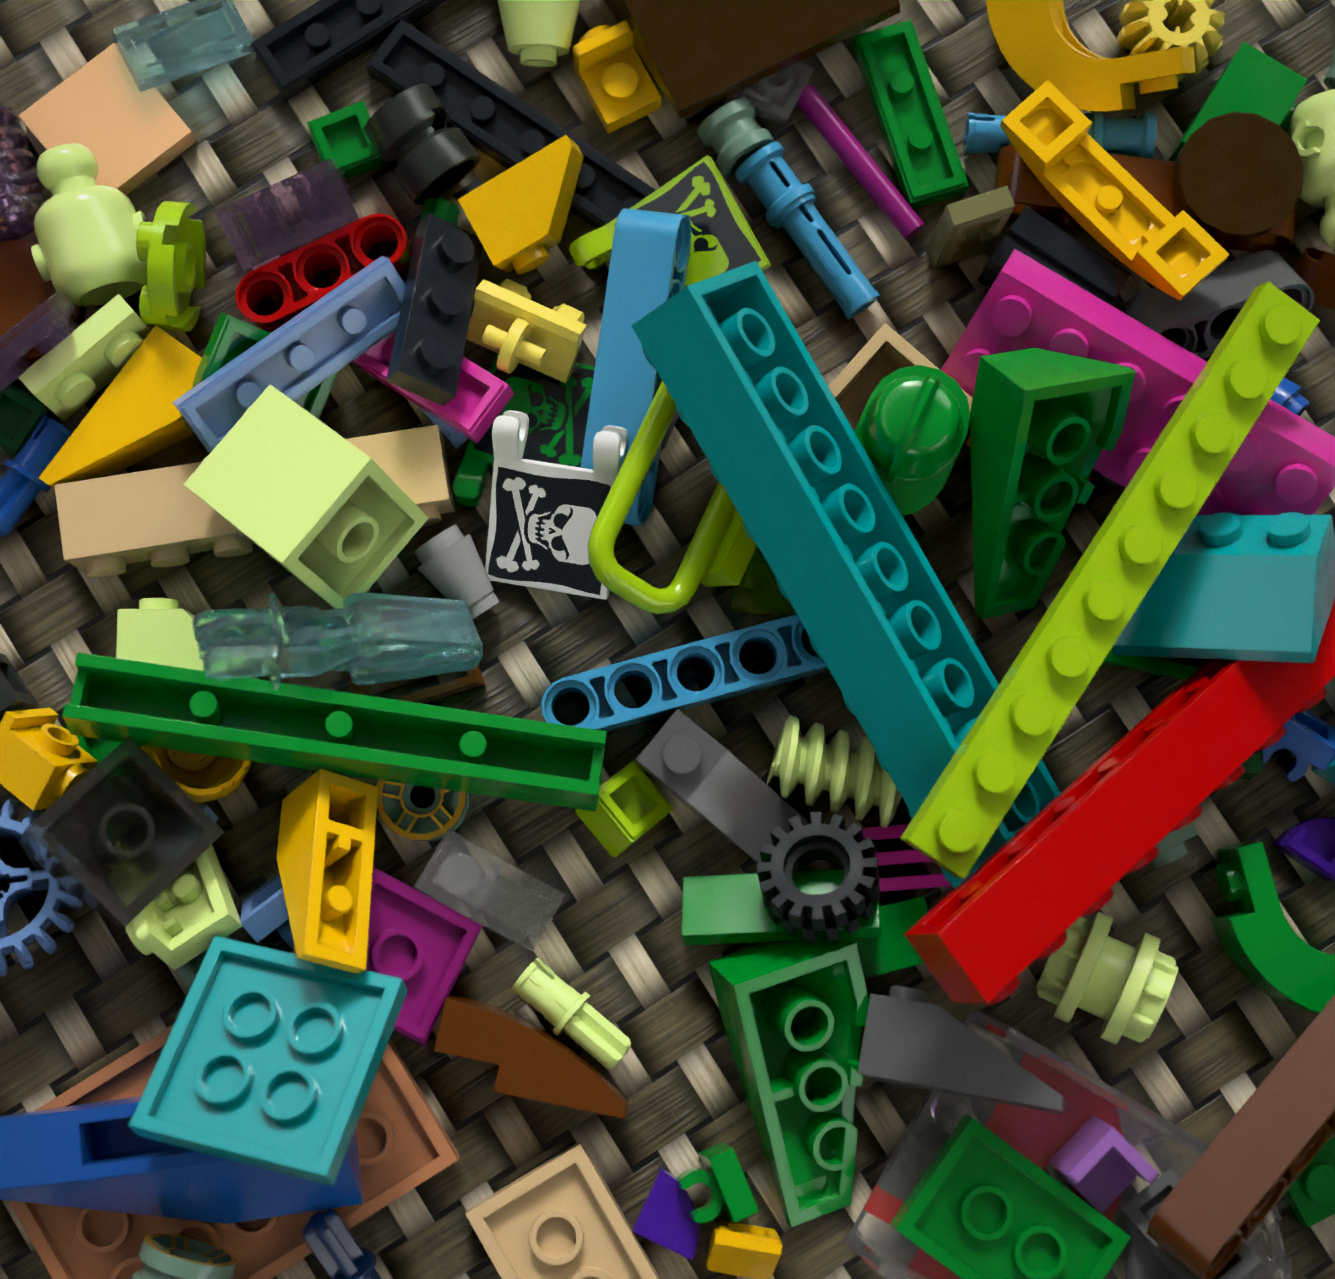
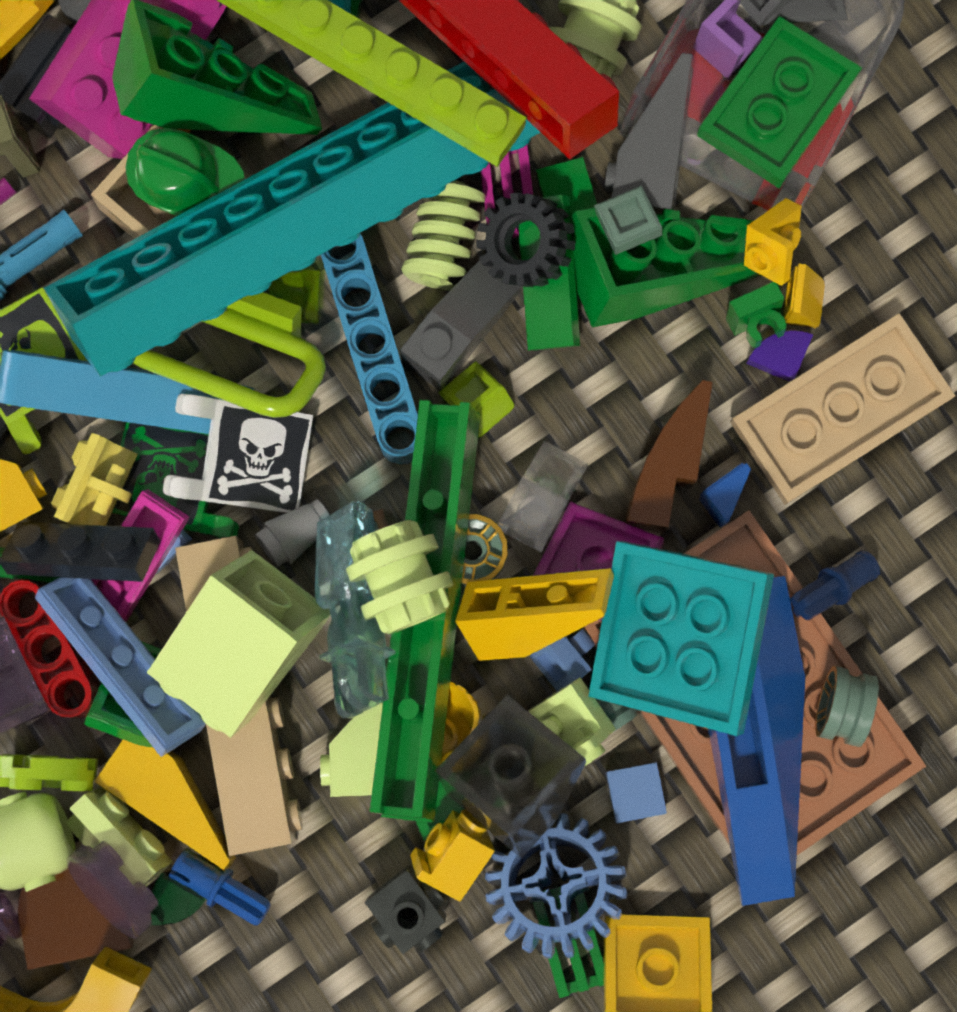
camera: 85 degrees left, 0 degrees up
yellowish green axle [511,957,632,1069] -> none
none -> yellowish green piece [346,520,454,634]
none -> sand green tile [595,186,662,255]
none -> medium blue tile [605,762,667,823]
none -> blue slope [699,463,751,528]
none -> yellow bracket [744,198,802,286]

